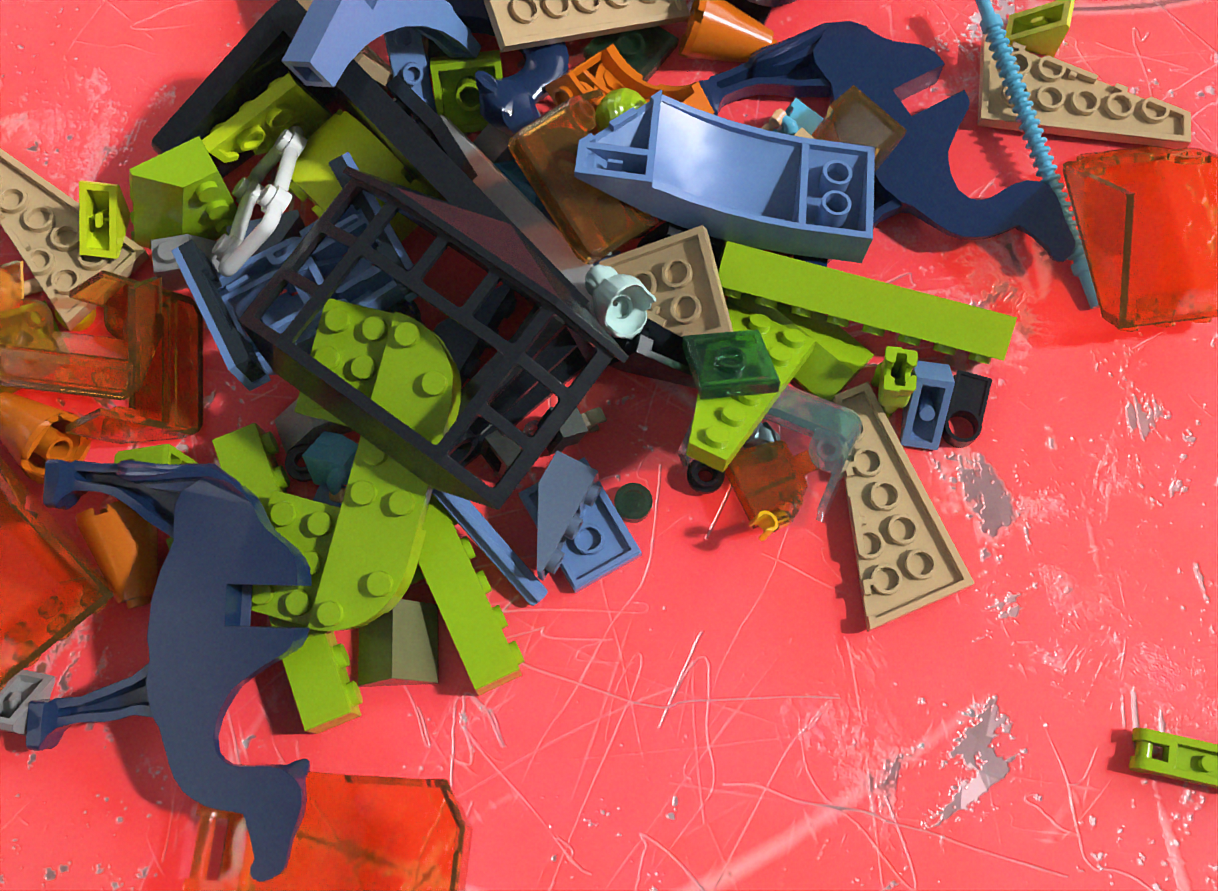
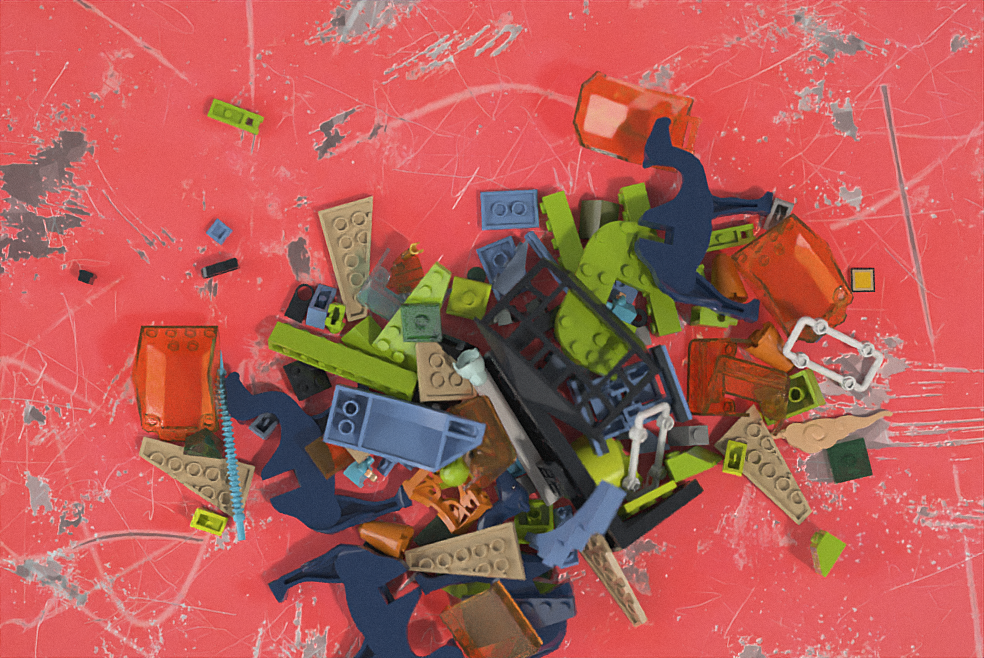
camera: 170 degrees left, 15 degrees up
none -> slope [183,427,224,459]
none -> black piece [200,258,240,279]
none -> medium blue tile [206,218,233,245]
none -> sand blue slope [248,413,280,440]
none -> black hinge [283,360,332,401]
none -> neon yellow plate [446,276,492,320]
none -> medium blue tile [480,189,539,231]
none -> lime plate [707,223,757,252]

